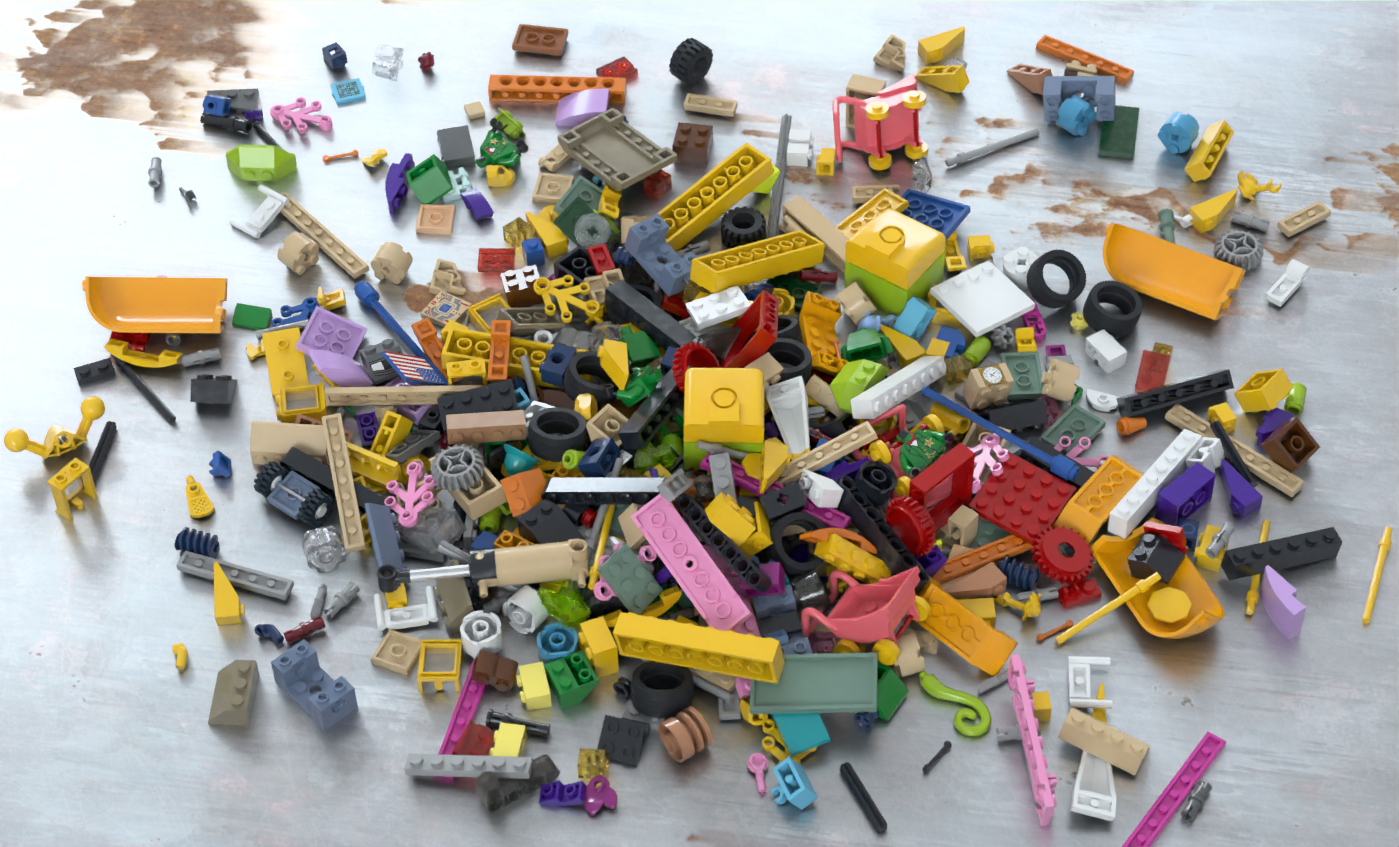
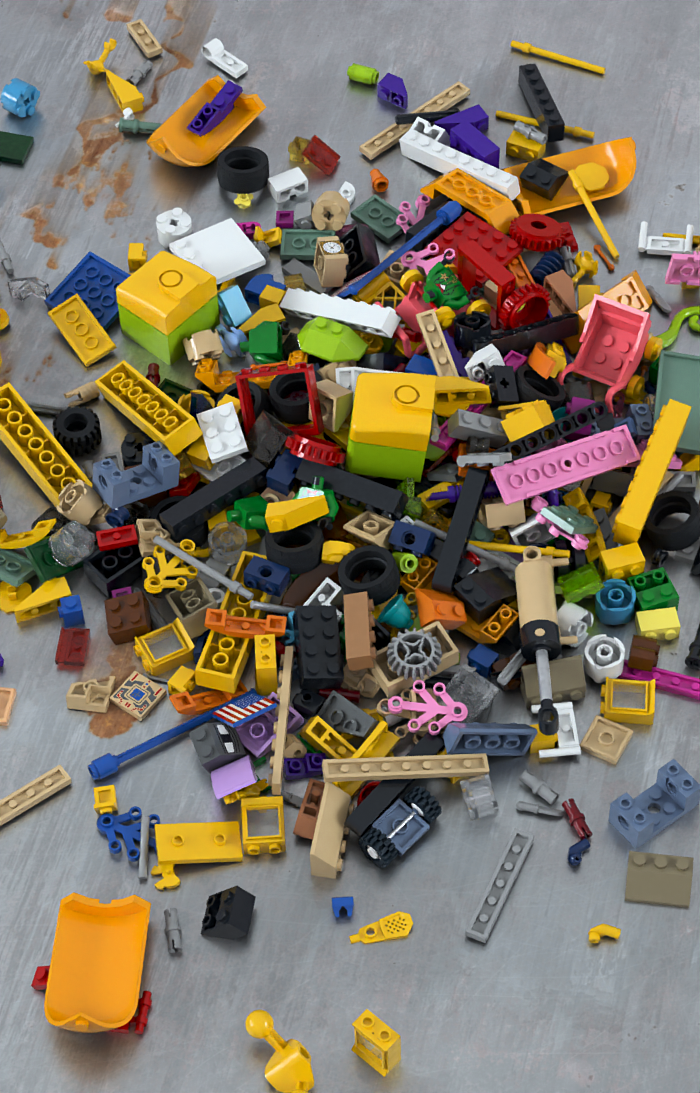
camera: 85 degrees left, 5 degrees up
black plate [74,358,115,386] -> none
black axle [89,421,117,482] -> none
yellow slope [104,339,183,368] -> none
black bar [111,354,176,422] -> none
dark blue piece [174,527,220,559] -> none
yellow slope [214,562,245,626] -> none
green slope [232,303,273,330] -> none
tan brick [277,231,319,275] -> none
lavender plate [295,306,368,359] -> none
tan brick [371,241,413,284] -> none
clear yellow brick [503,217,532,249] -> none
tan brick [783,196,849,273] -> none
tan hinge [852,185,901,203] -> none
lime head [962,336,991,367] -> none
black tyre [1026,249,1086,308] -> none
black brick [1116,369,1234,417] -> none
red plate [1143,521,1188,554] -> none
dark blue brick [1178,518,1199,552] -> none
yellow brick [1184,120,1234,182] -> none
yellow brick [1207,402,1237,434] -> none
light grey gear [1214,229,1264,271] -> none
yellow brick [1234,369,1293,413] -> none
lavender slope [1260,565,1306,640] -> none
reddish brown brick [1261,417,1320,473] -> none
none -> light grey bar [153,535,254,600]
none -> dark purple slope [187,80,243,137]

